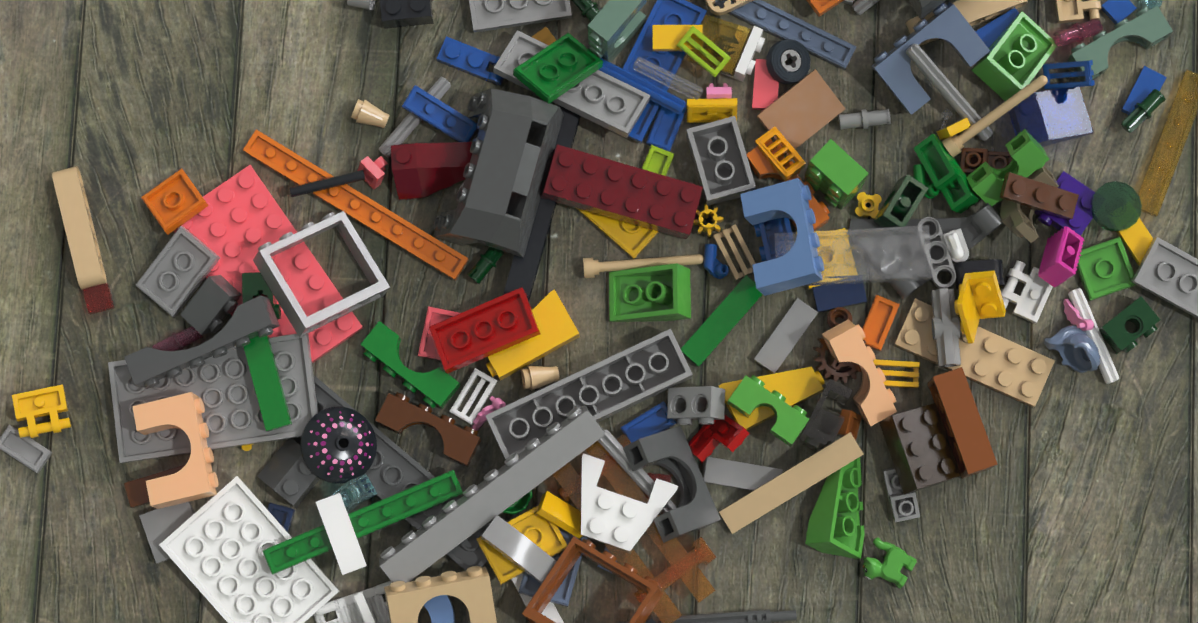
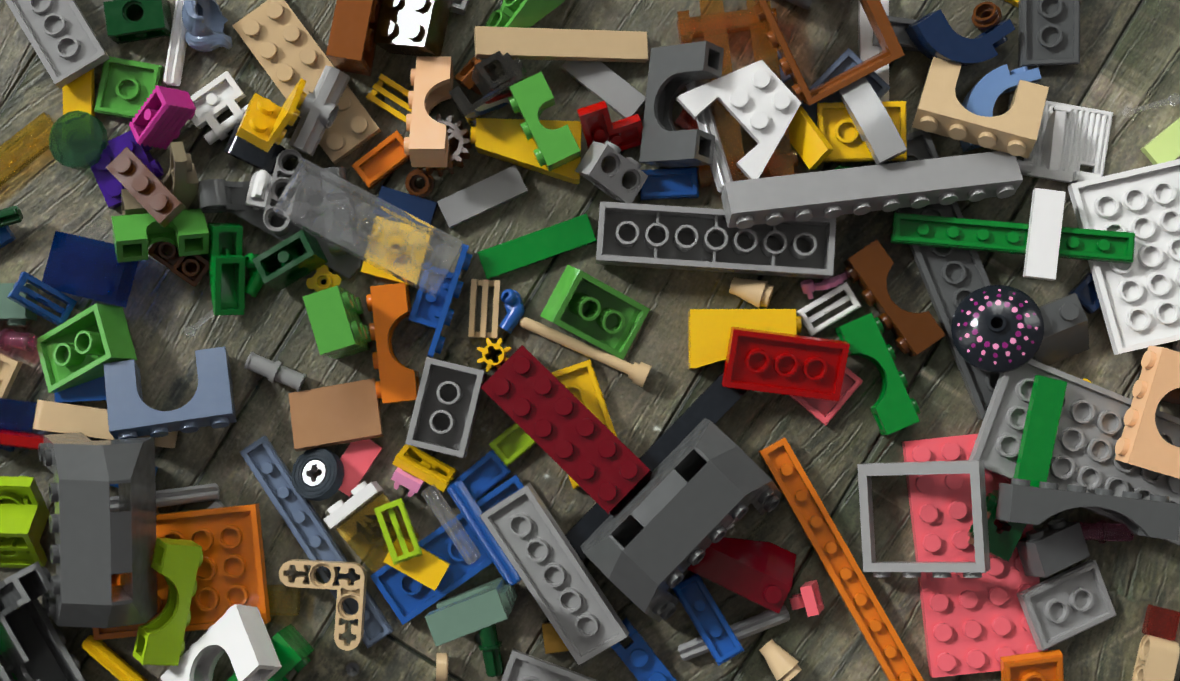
camera: 150 degrees left, 5 degrees up
black bar [289,170,365,197] -> none
clear light blue leg [329,474,377,512] -> none
dark green axle [467,247,504,284] -> none
green tile [513,33,603,104] -> none
medium blue arch [740,178,824,296] -> none
light orange slope [755,127,806,181] -> none
light grey axle [906,44,993,141] -> none
yellow tile [937,118,971,140] -> none
tan piece [942,75,1048,157] -> none
bright pink piece [1064,299,1094,331] -> none

